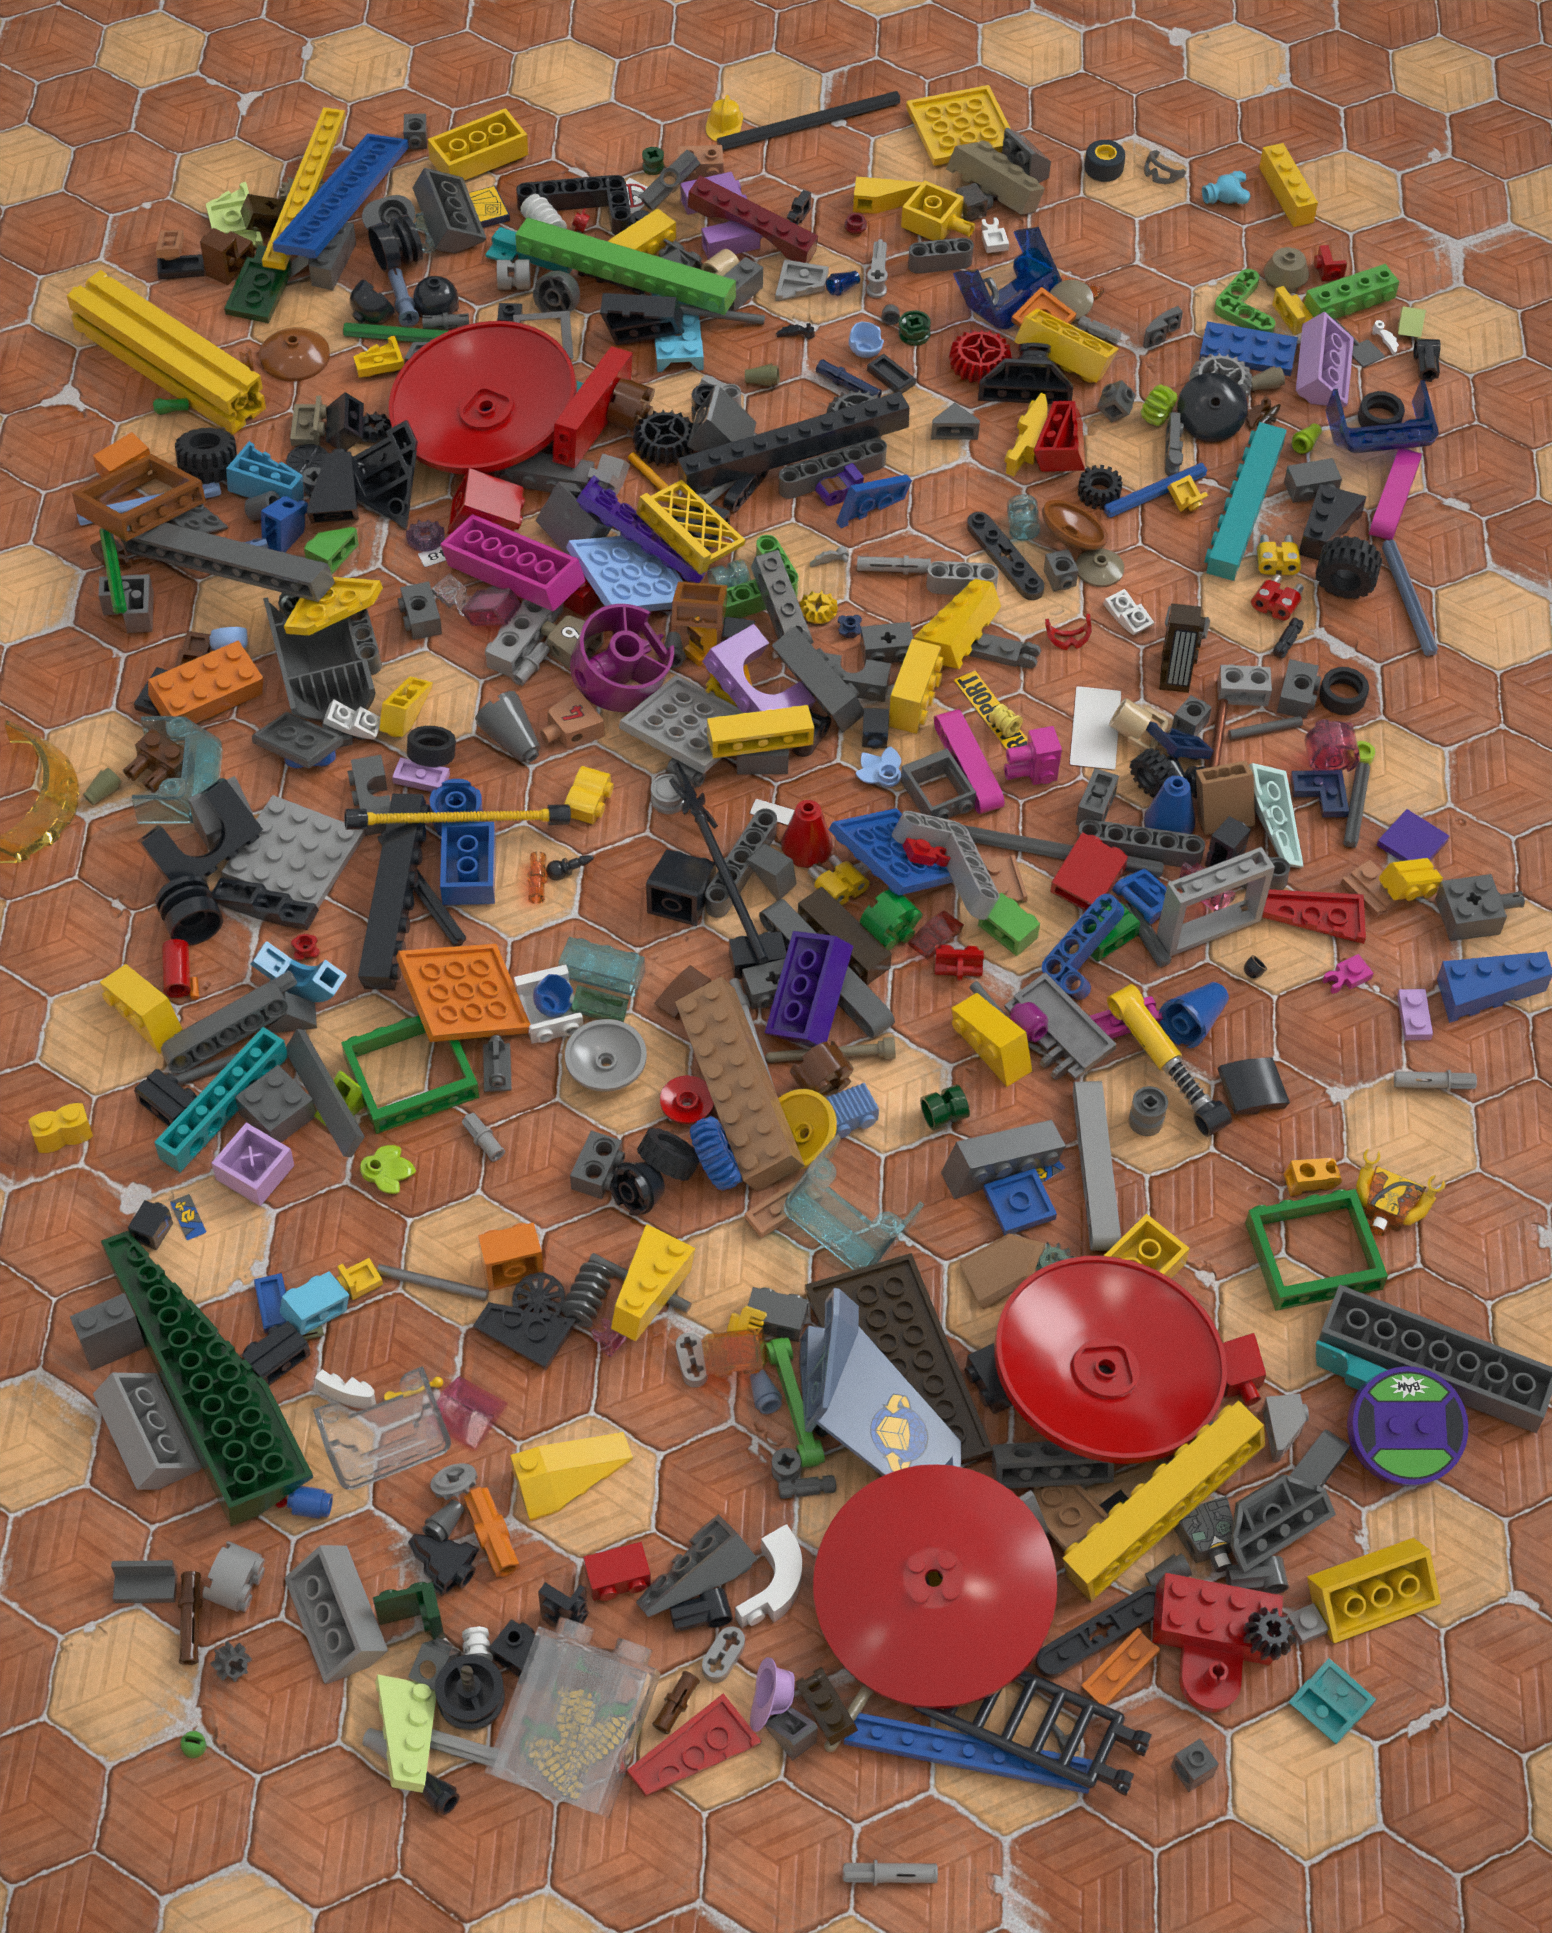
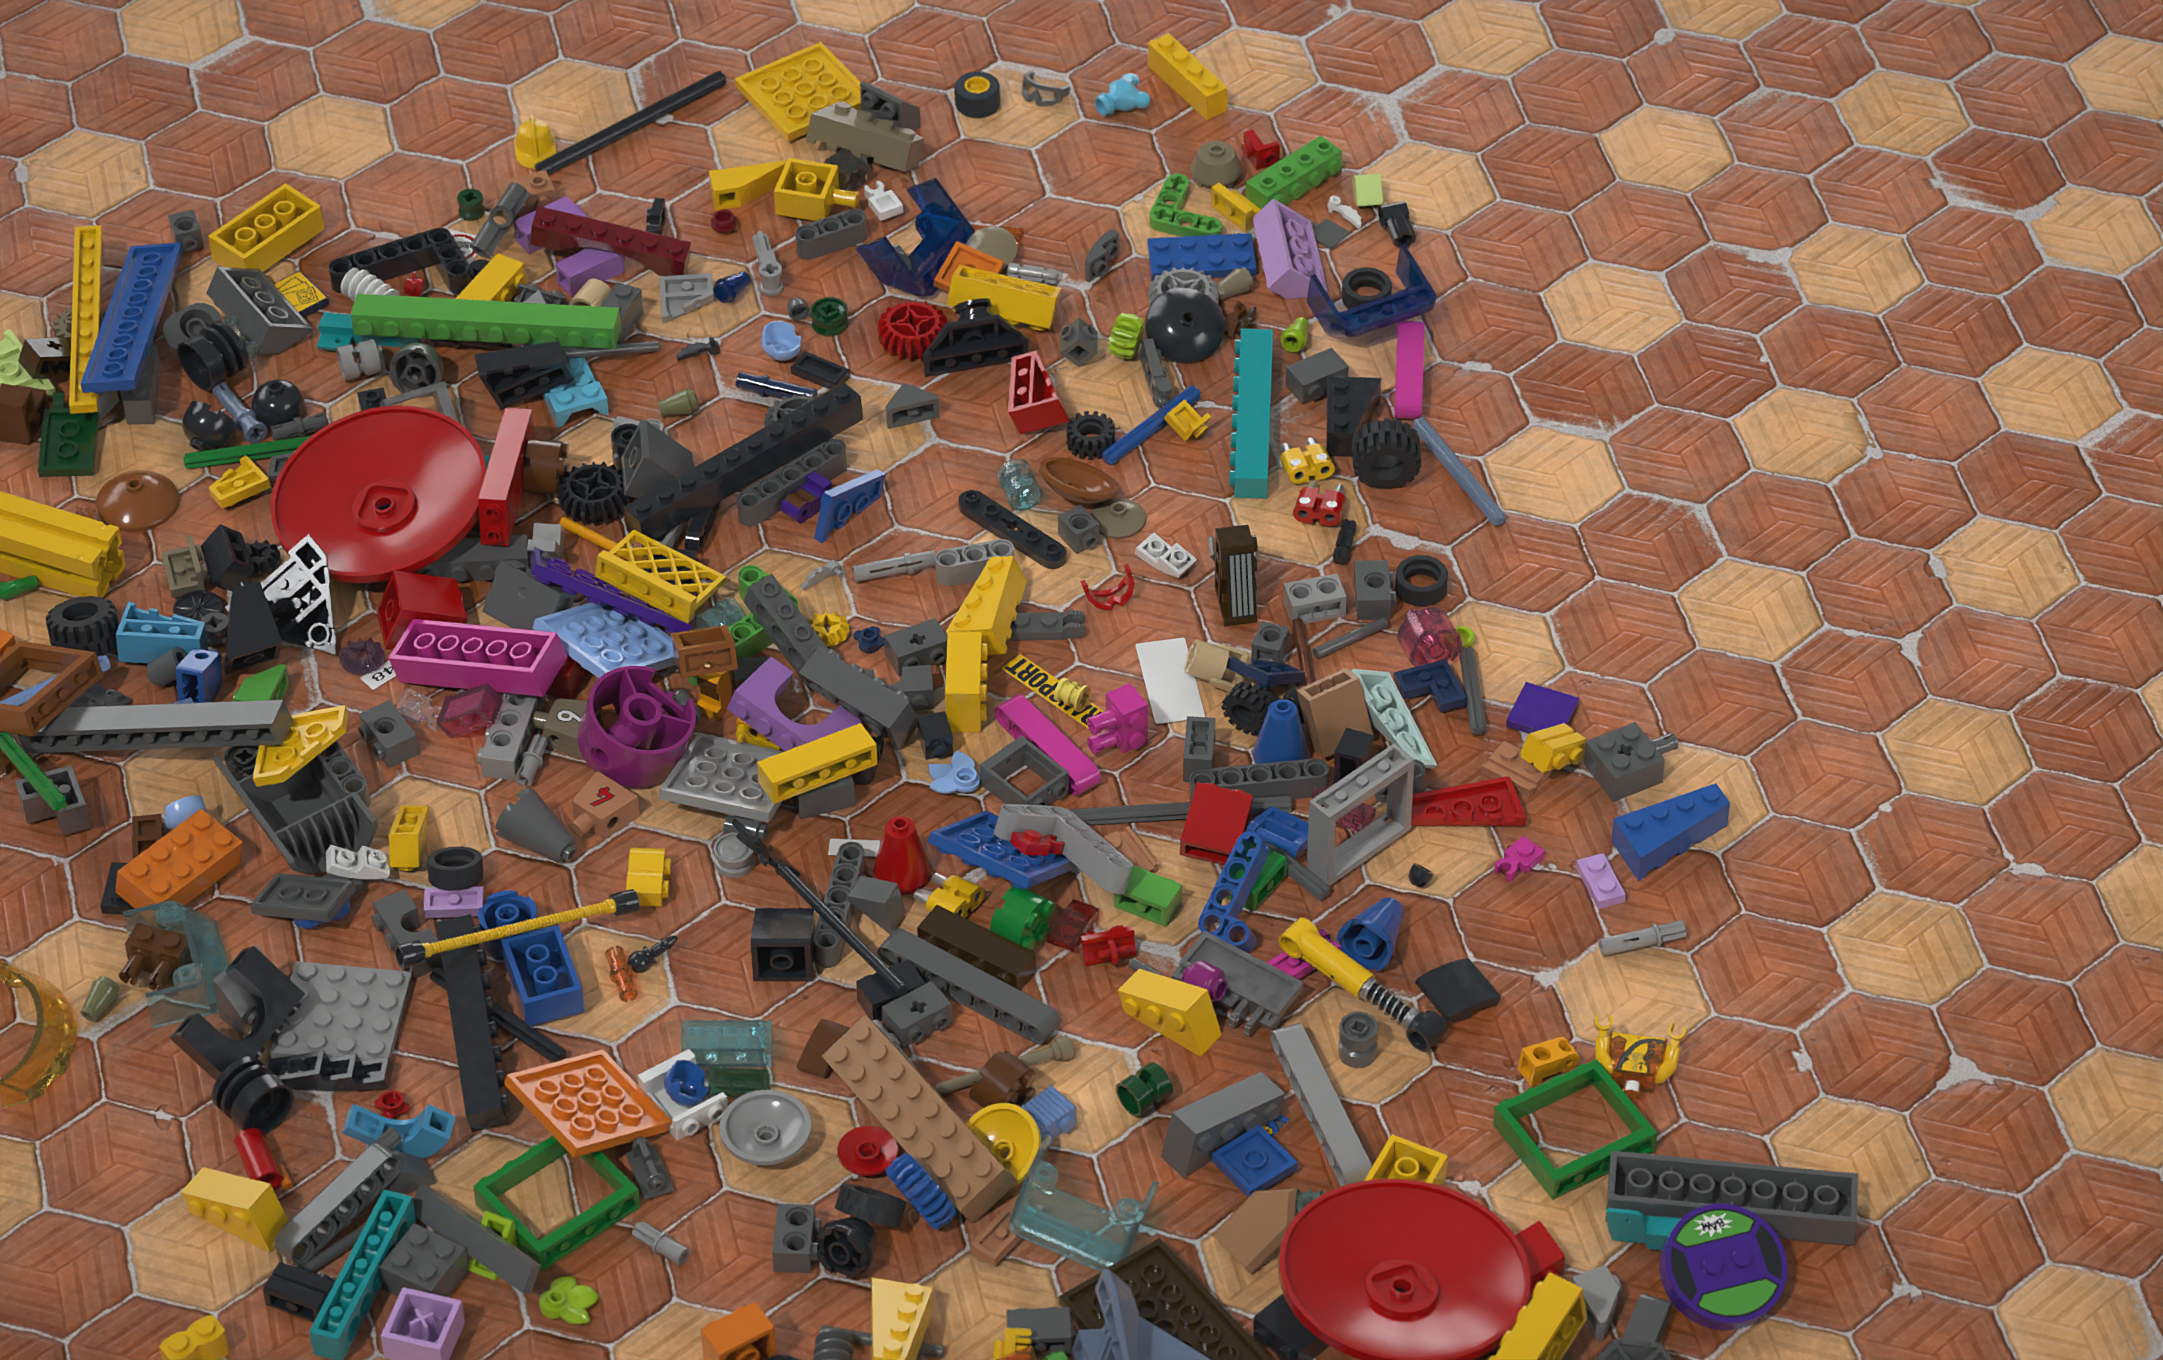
camera: 15 degrees left, 10 degrees down
dark purple slope [765,931,853,1047] -> none
yellow slope [1004,393,1048,477] -> none

